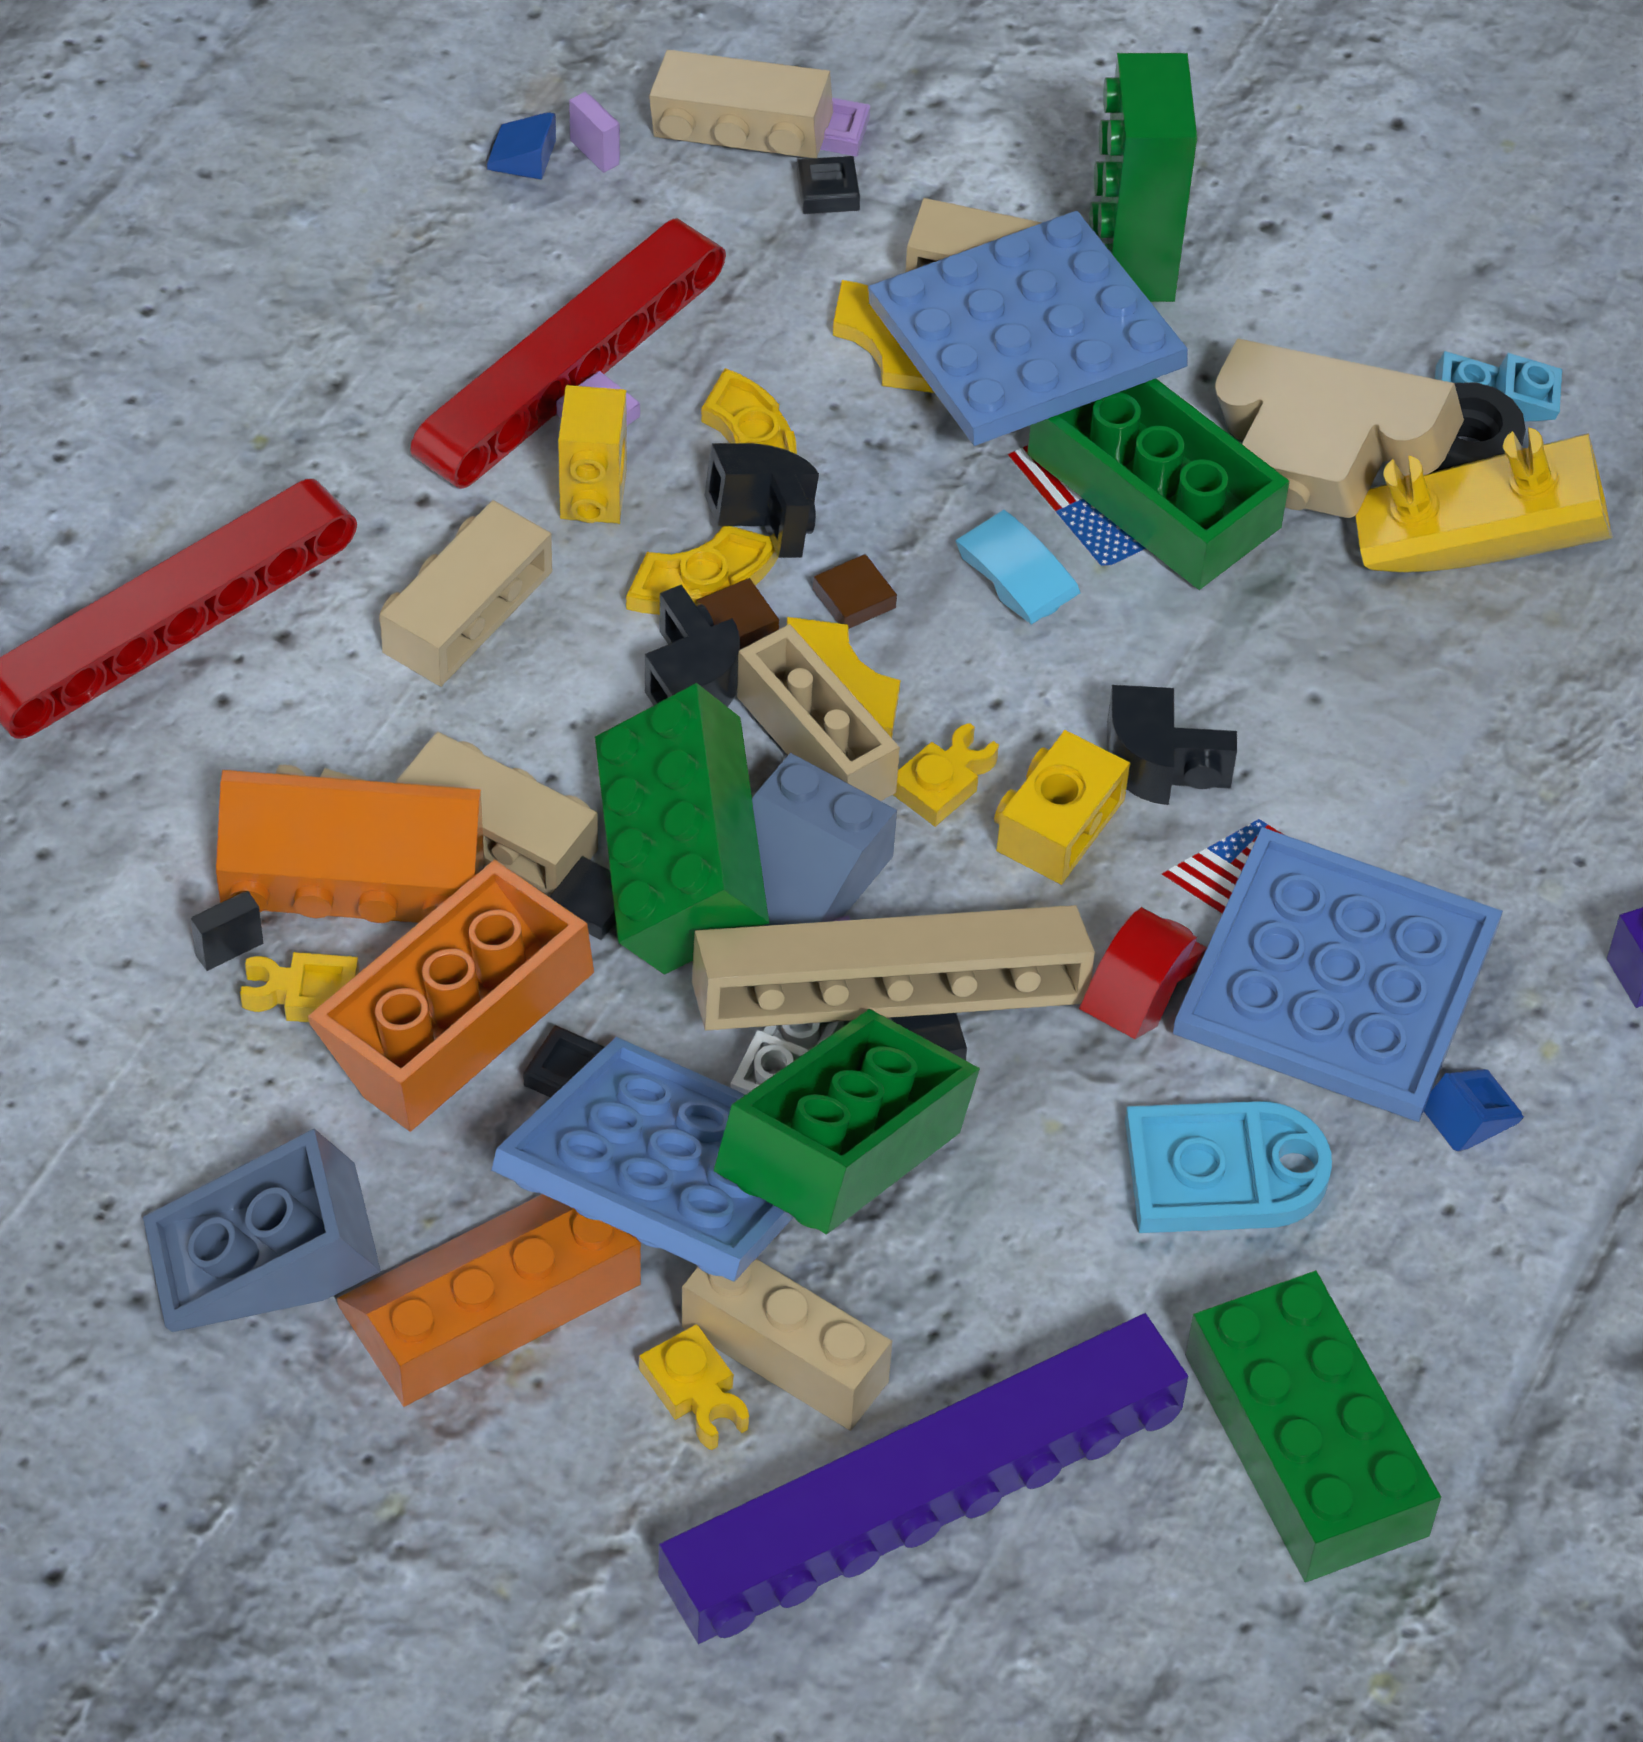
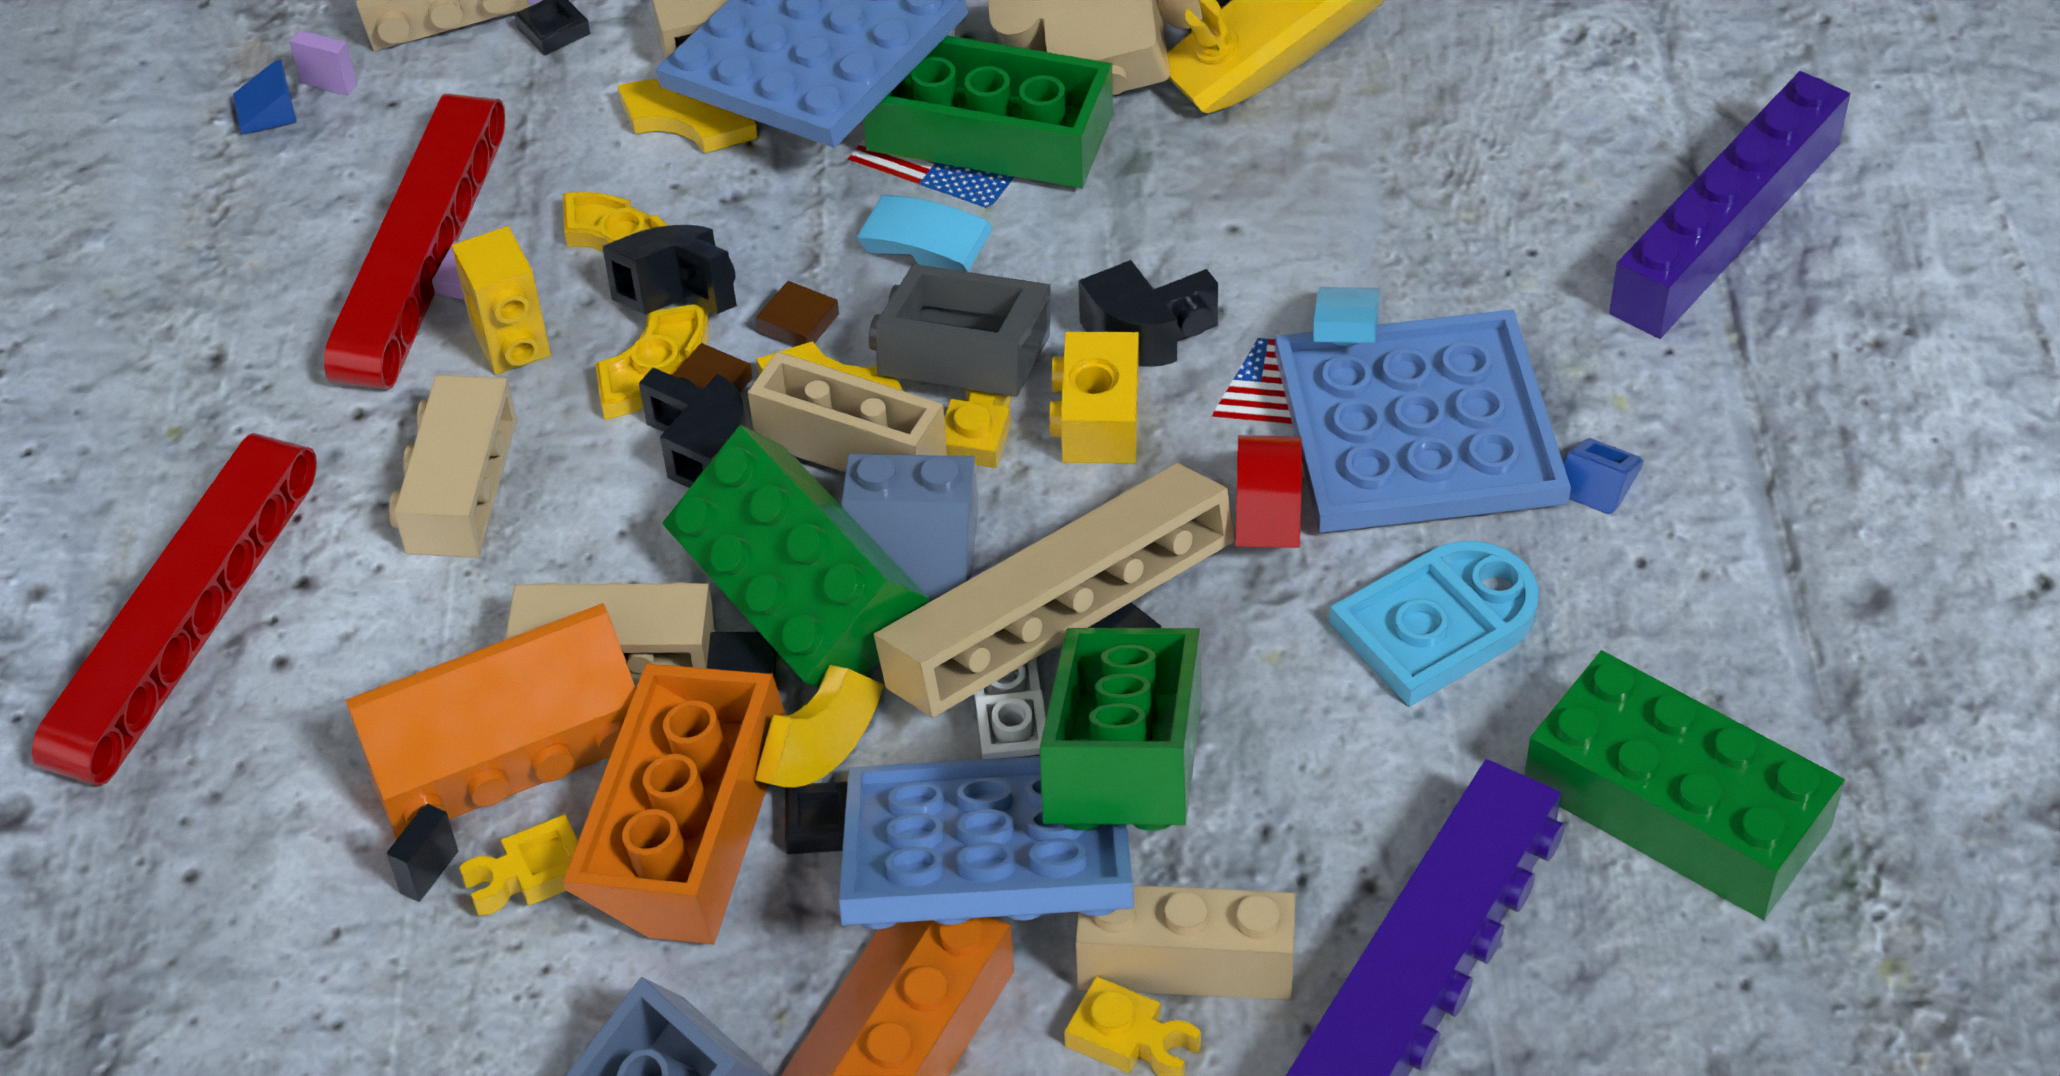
camera: 25 degrees left, 5 degrees down
none -> yellow tile [755,665,884,787]
none -> dark grey window [869,264,1051,397]
none -> medium azure slope [1314,287,1381,346]

